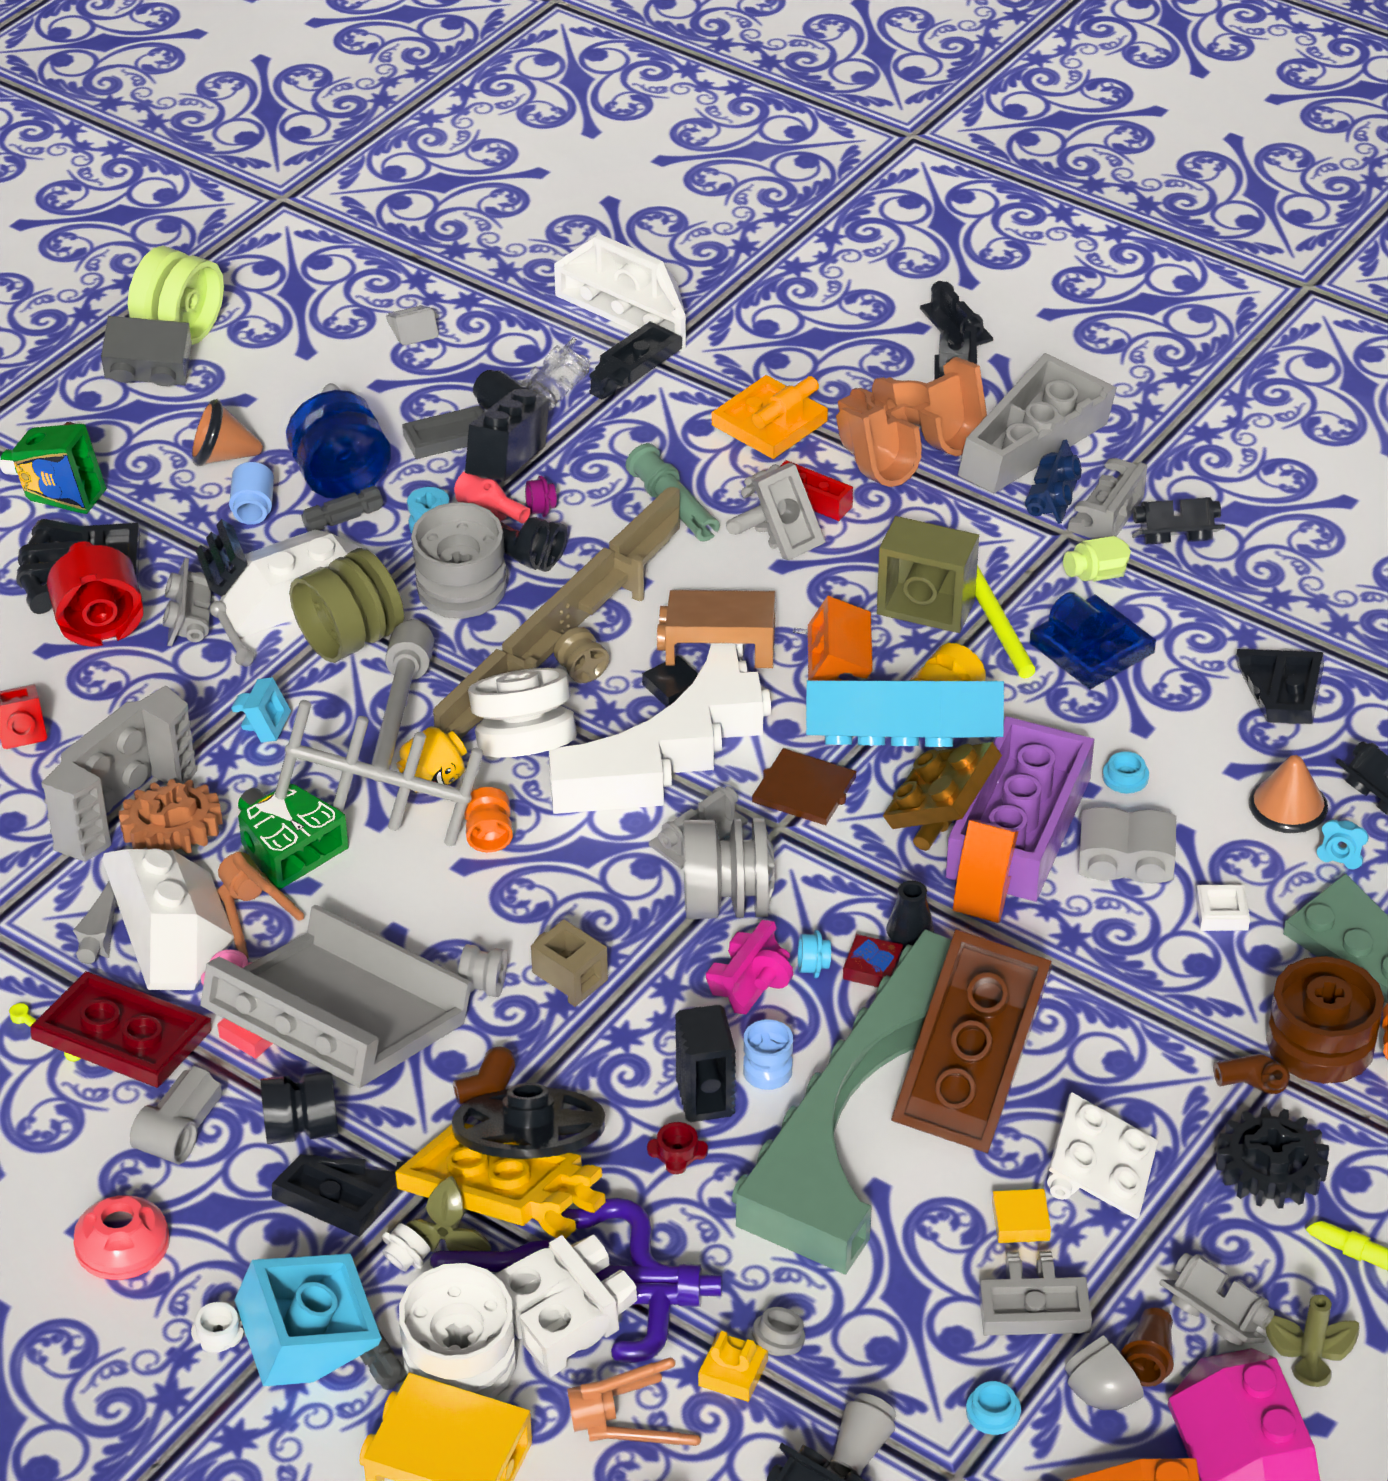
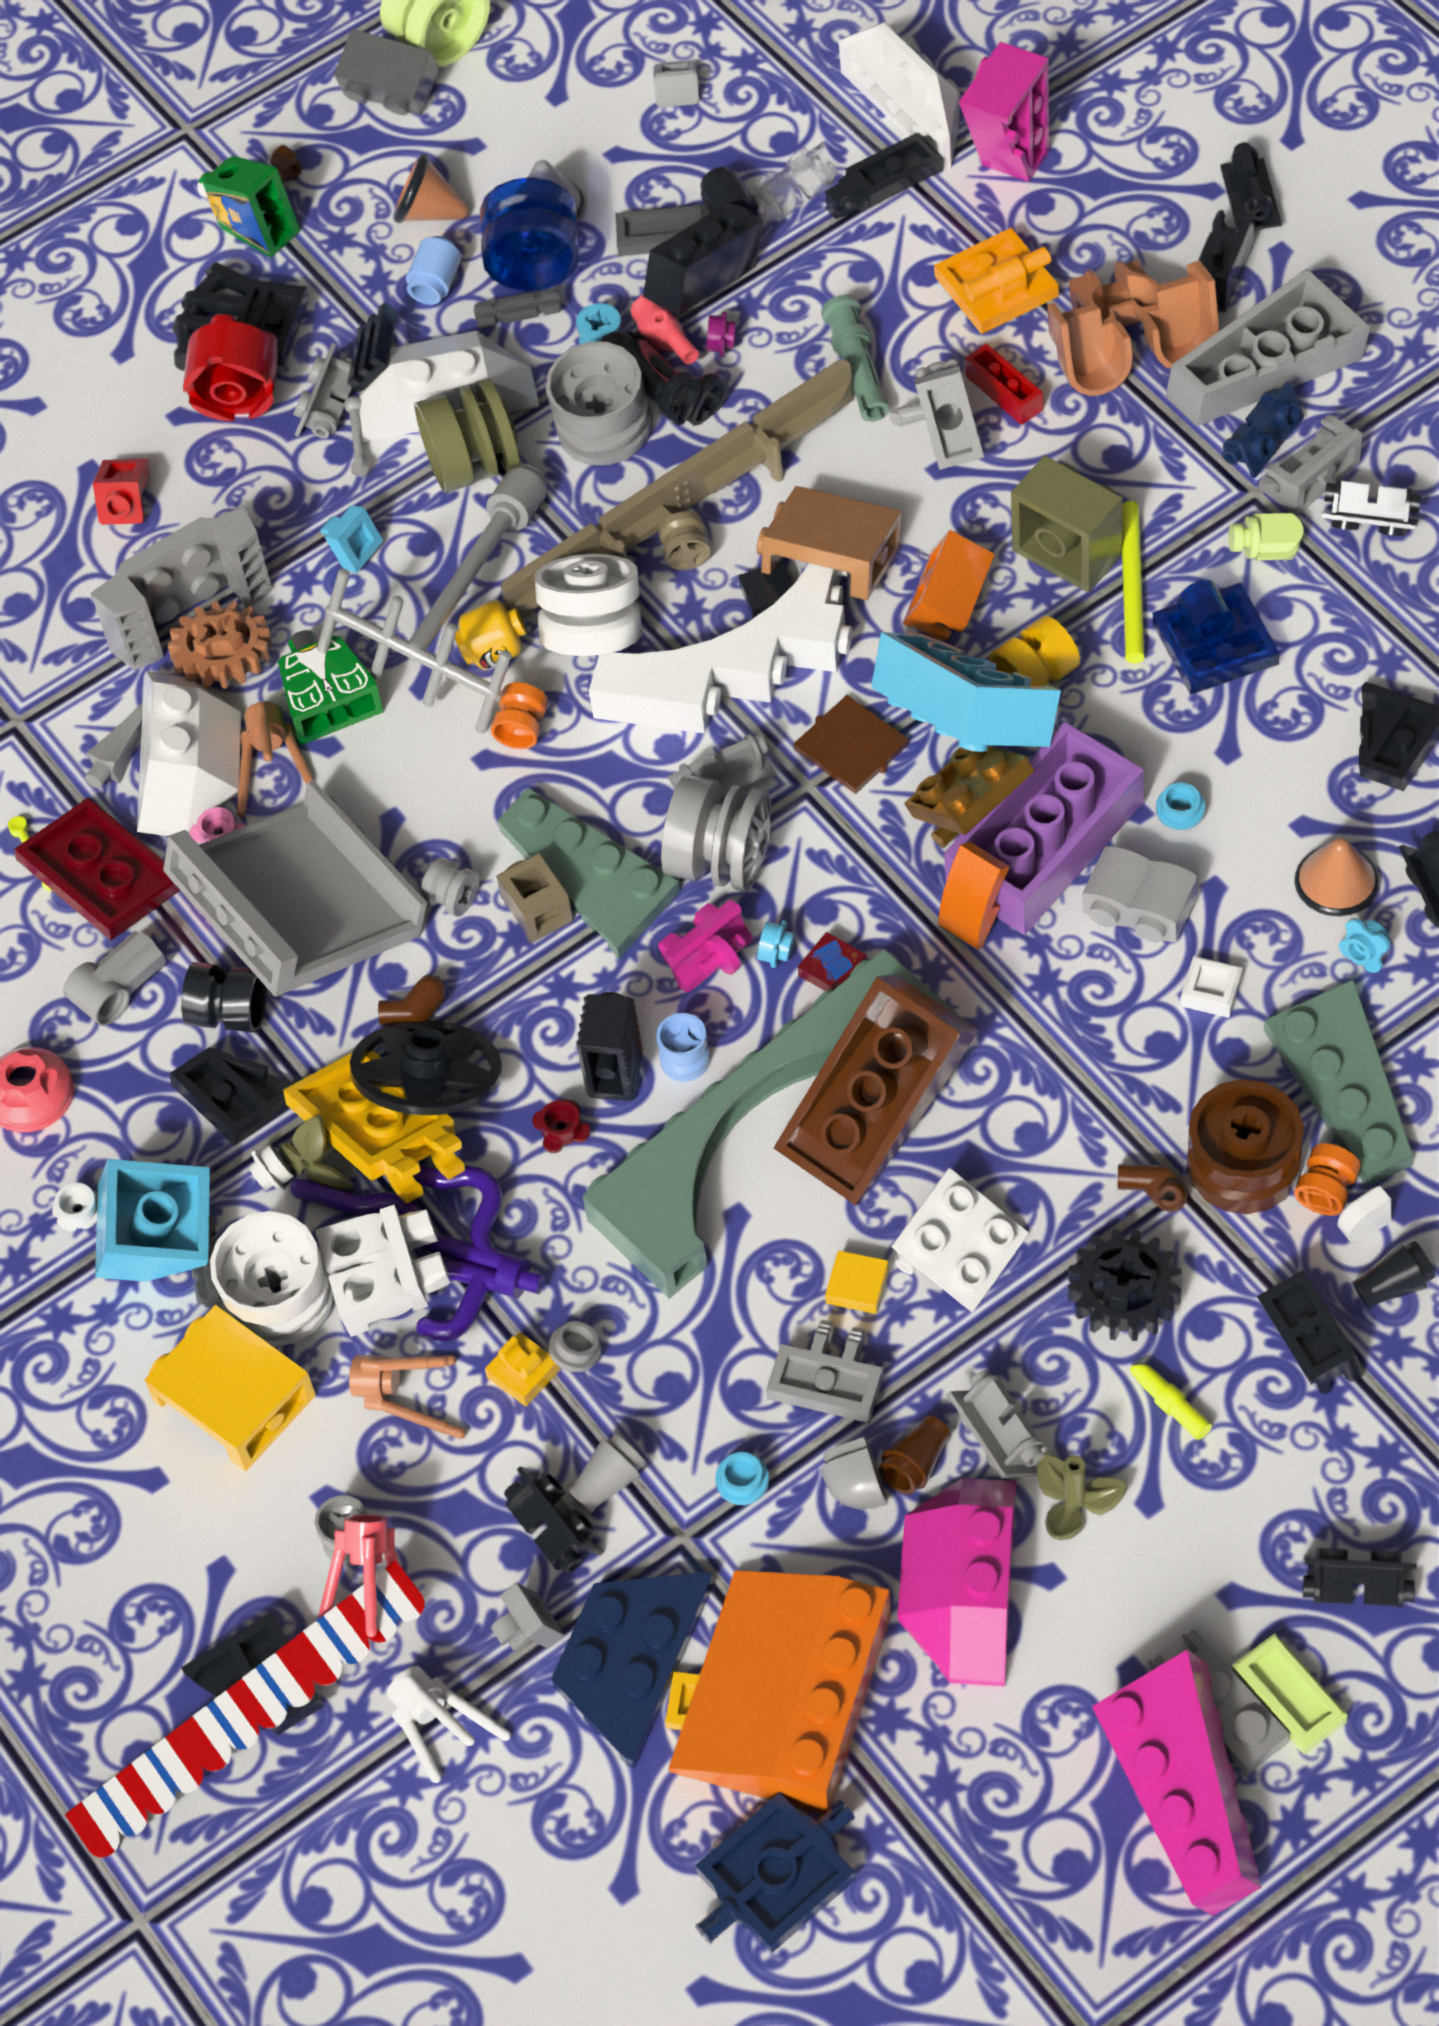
camera: 25 degrees right, 15 degrees up
black cone [886,880,934,950] -> none
none -> sand green wing [497,788,680,959]
none -> dark pink wedge [959,41,1049,182]

